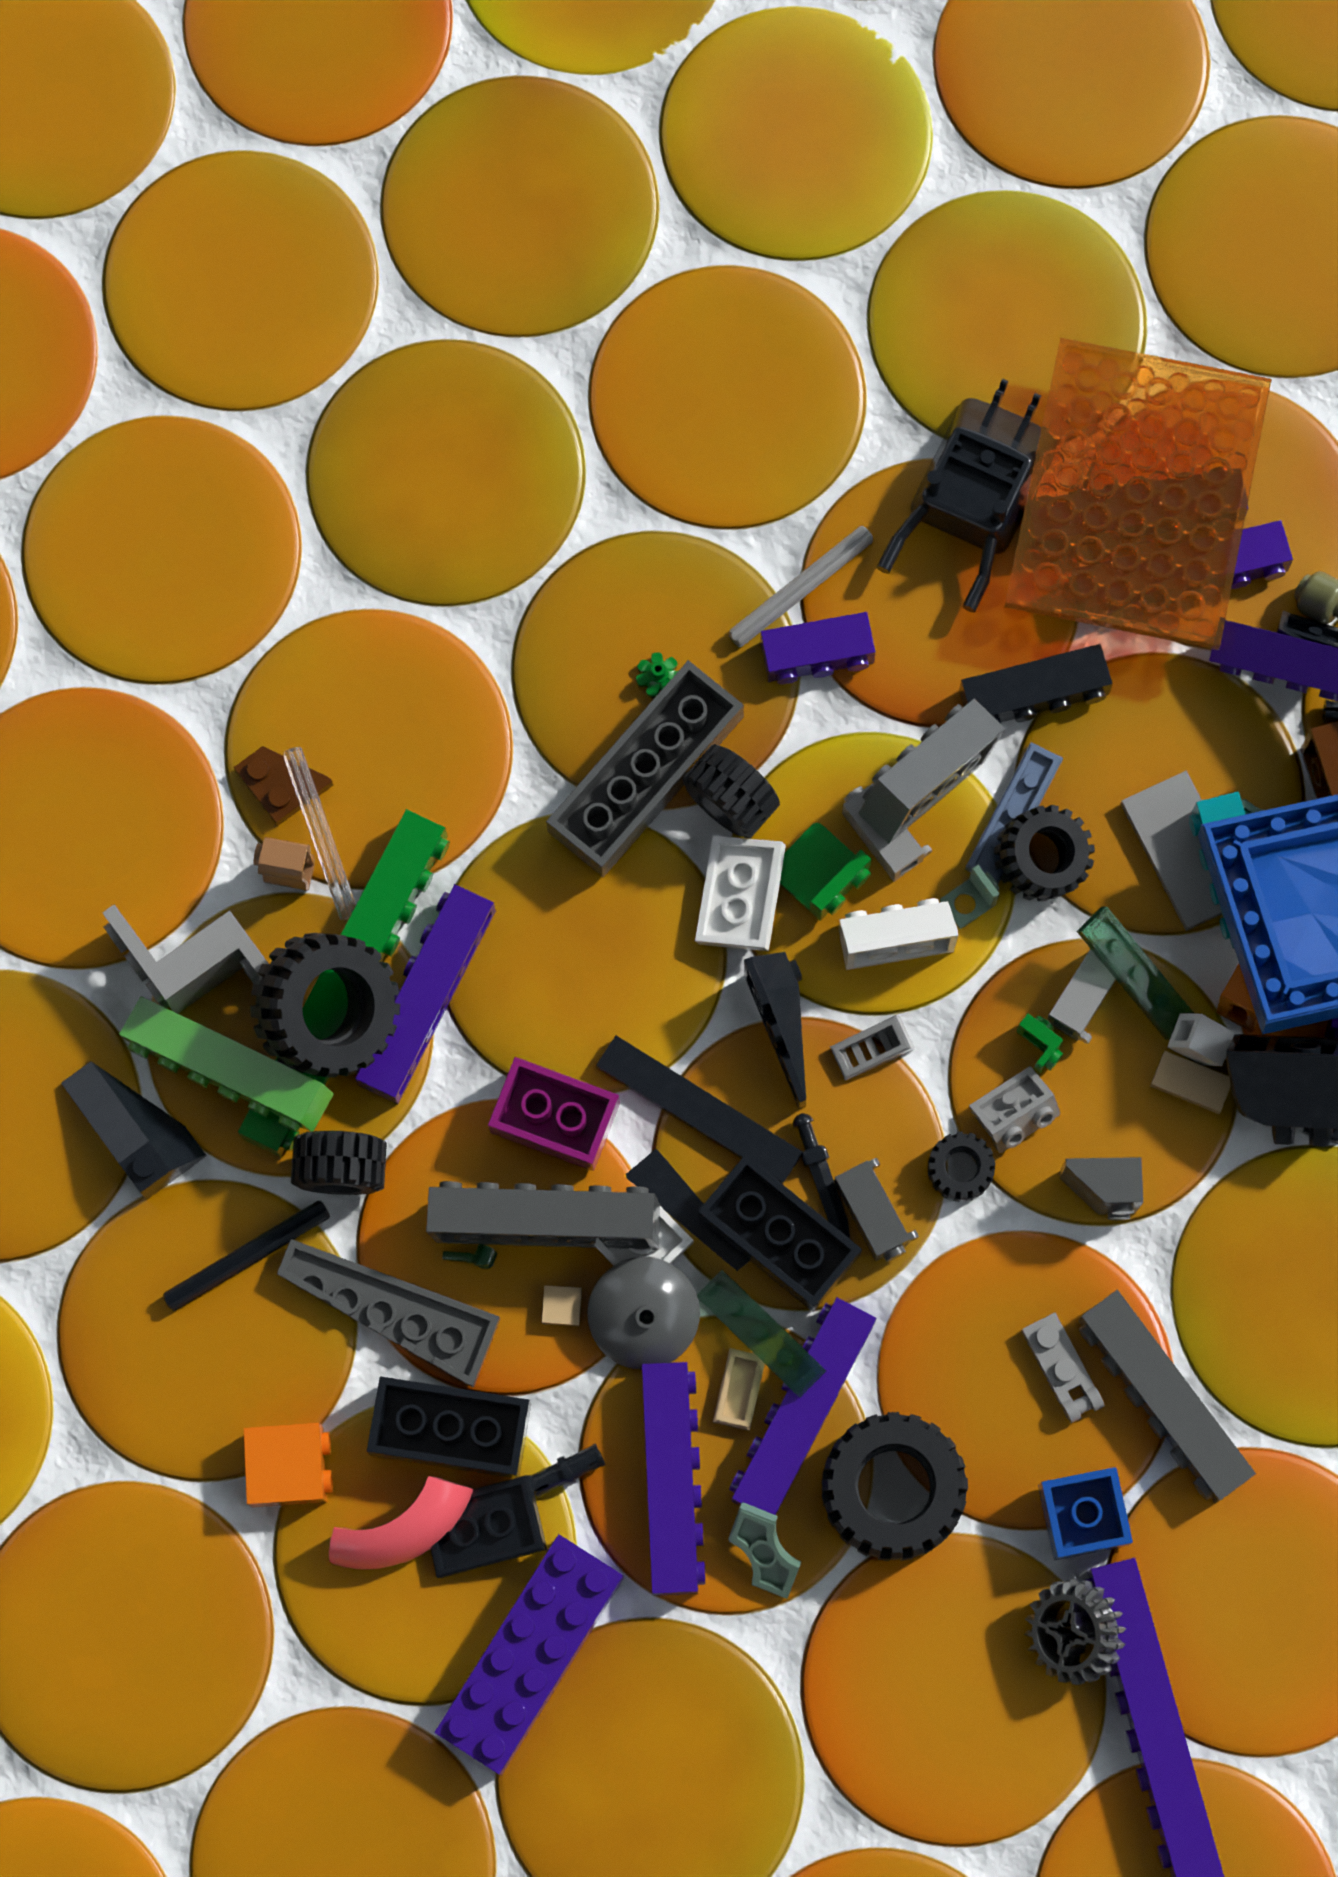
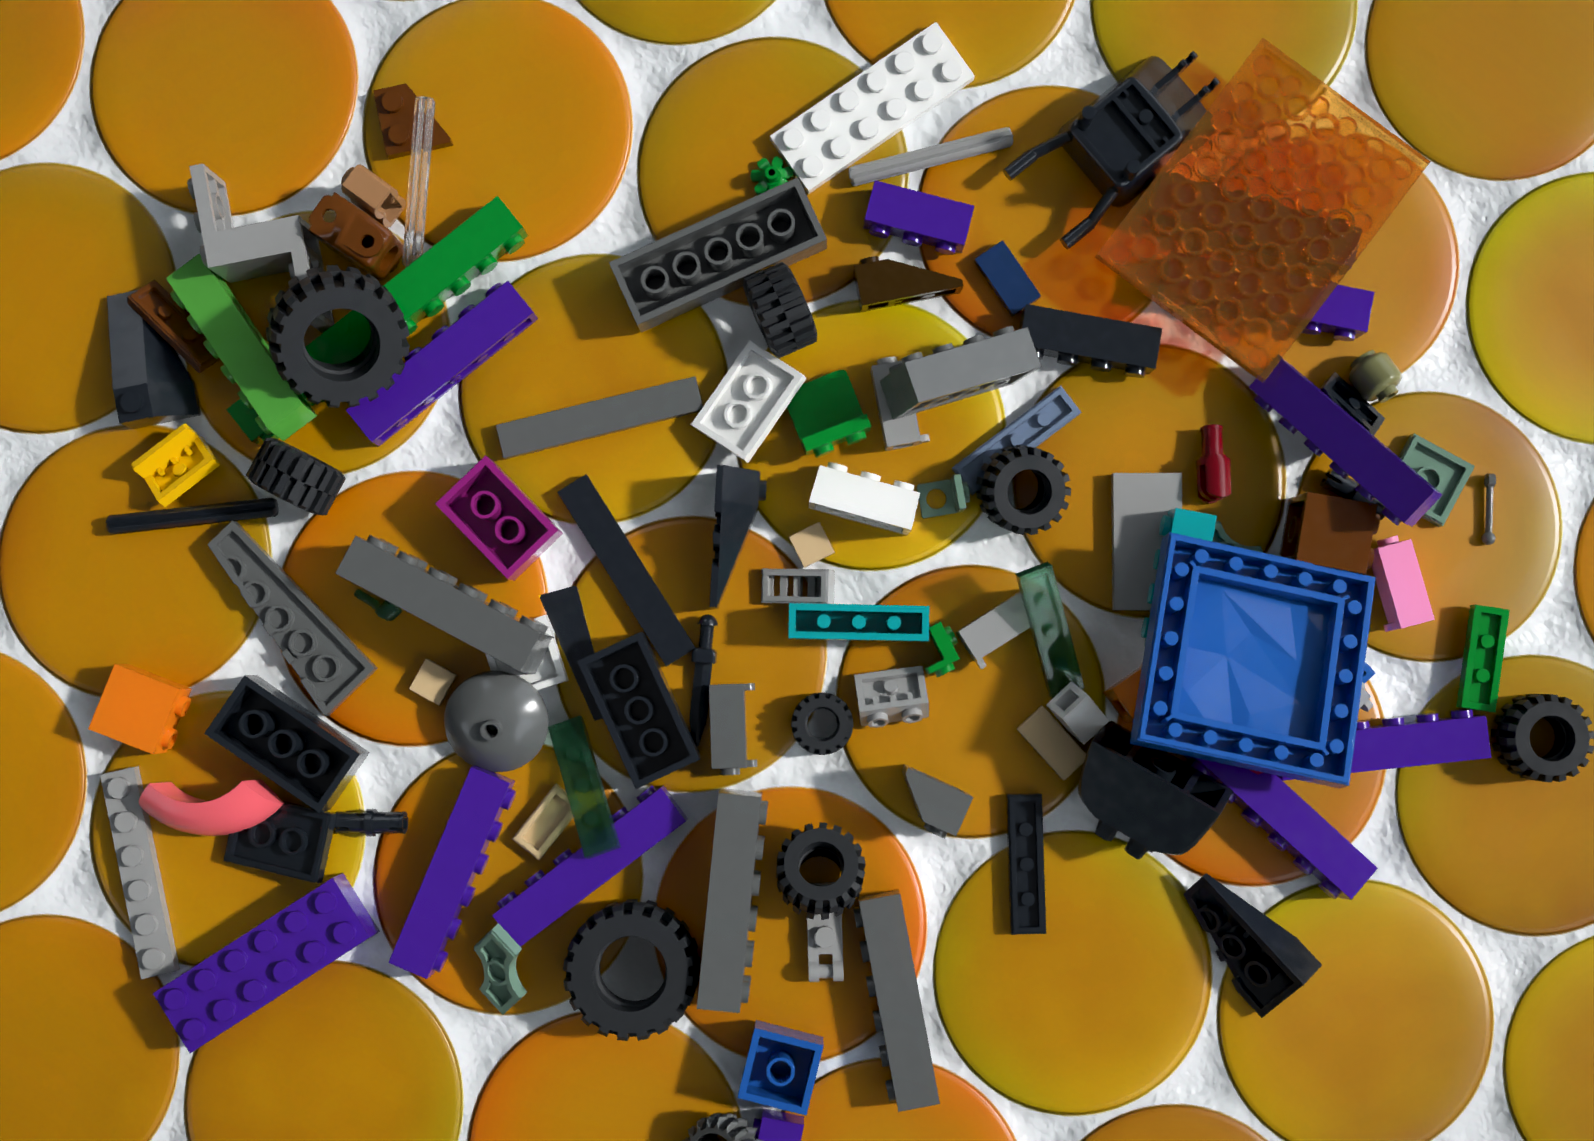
camera: 25 degrees right, 10 degrees up
none -> light grey plate [100,766,180,979]
none -> reddish brown tile [127,279,220,374]
none -> yellow bracket [131,424,220,507]
none -> reddish brown piece [309,192,404,280]
none -> dark grey tile [496,376,703,459]
none -> dark grey brick [697,788,768,1013]
none -> white plate [770,22,975,195]
none -> black tyre [776,822,865,920]
none -> teal brick [788,603,930,642]
none -> tan tile [789,522,835,568]
none -> dark brown slope [853,256,963,312]
none -> dark blue tile [974,240,1041,317]
none -> black tile [1006,793,1046,935]
none -> dark red arm [1195,424,1231,504]

